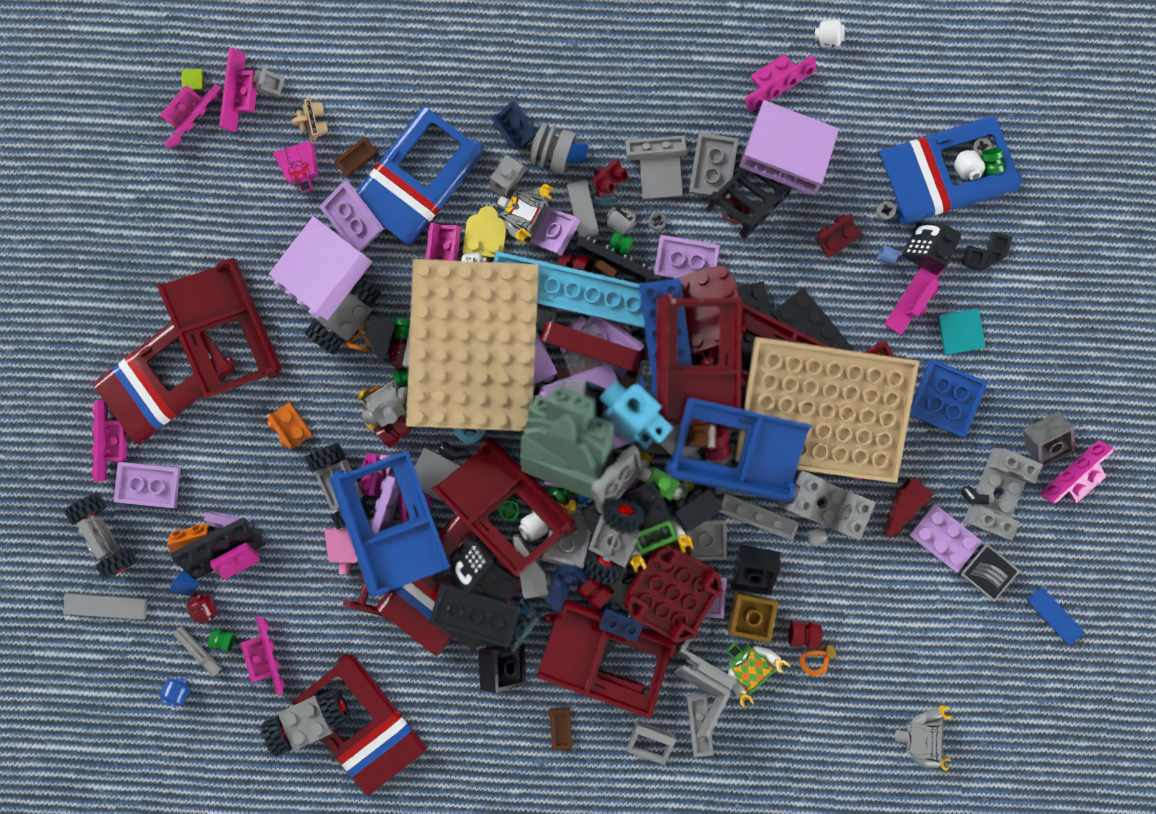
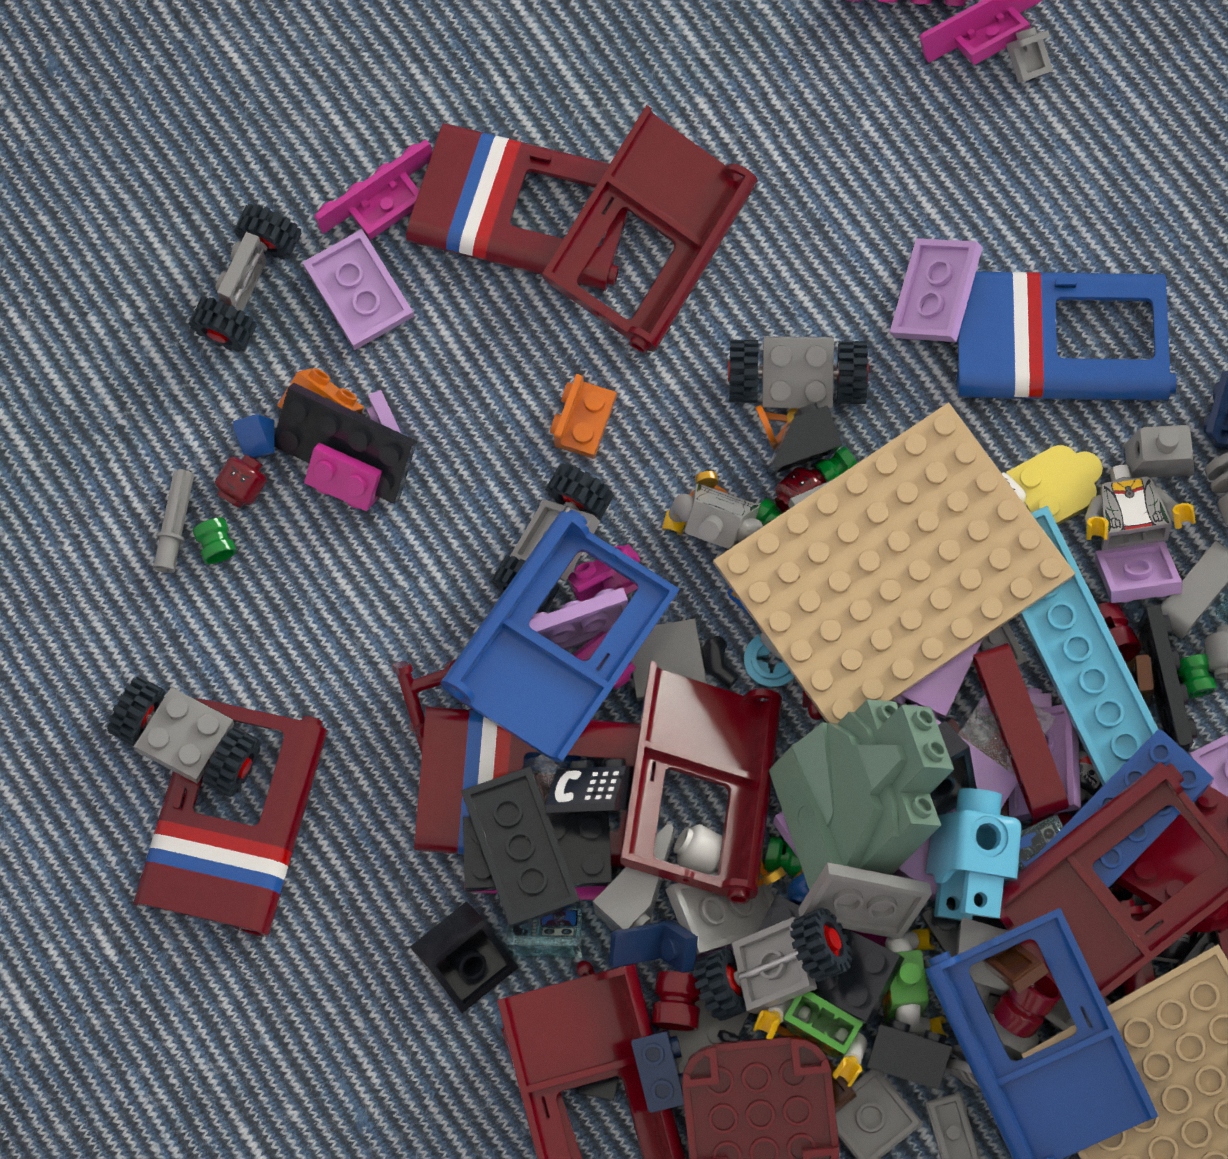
camera: 50 degrees right, 15 degrees down
light grey tile [63,593,148,620] -> none
blue head [159,676,191,708] -> none
dark pink bracket [240,616,285,696] -> none
lavender brick [269,216,373,321] -> none
dark pink torso [273,141,319,193] -> none
tan hips [292,99,328,141] -> none
bright pink torso [325,528,358,574] -> none
reddish brown tile [334,137,378,178] -> none
dark red wheel [374,416,412,449] -> none
dark pink bracket [425,223,461,261] -> none
green wheel [499,499,520,521] -> none
reddish brown tile [549,707,572,750] -> none

